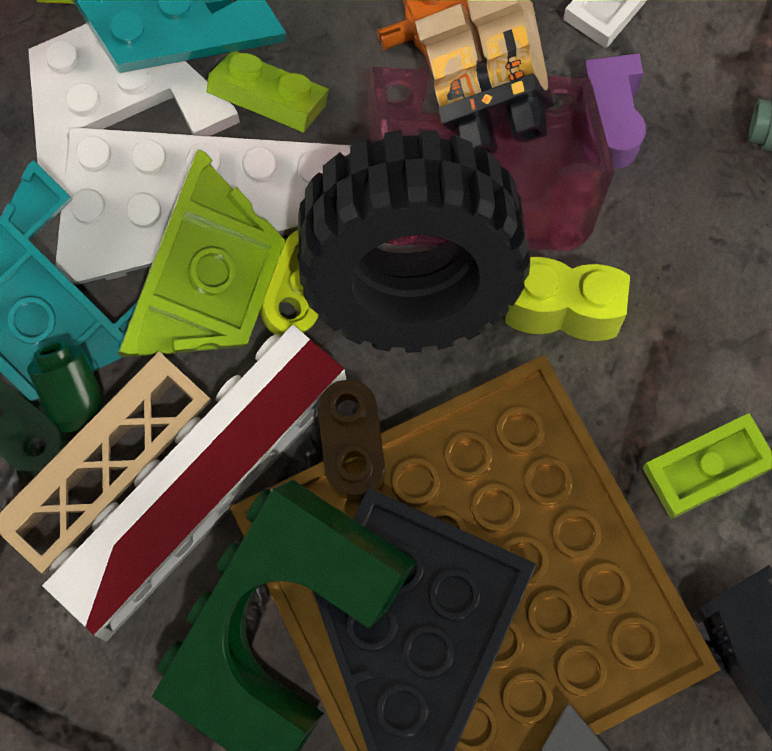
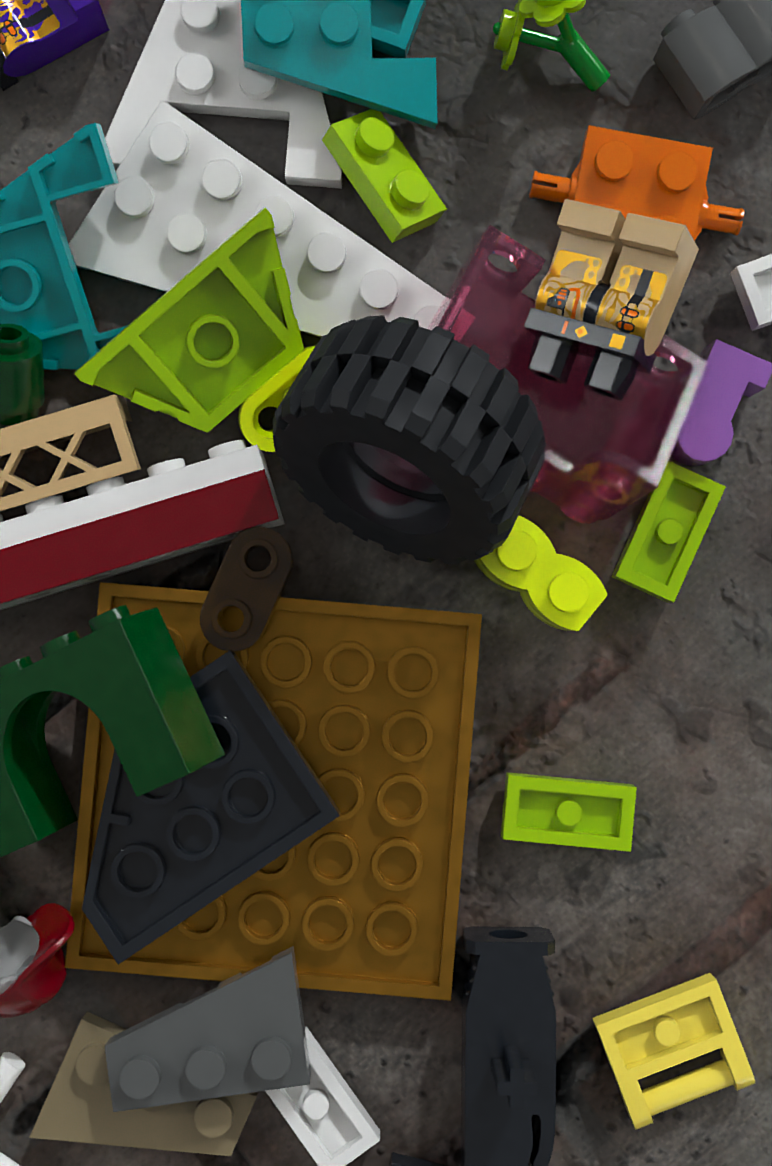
camera: 30 degrees right, 15 degrees up
none -> lime plate [611,460,726,603]

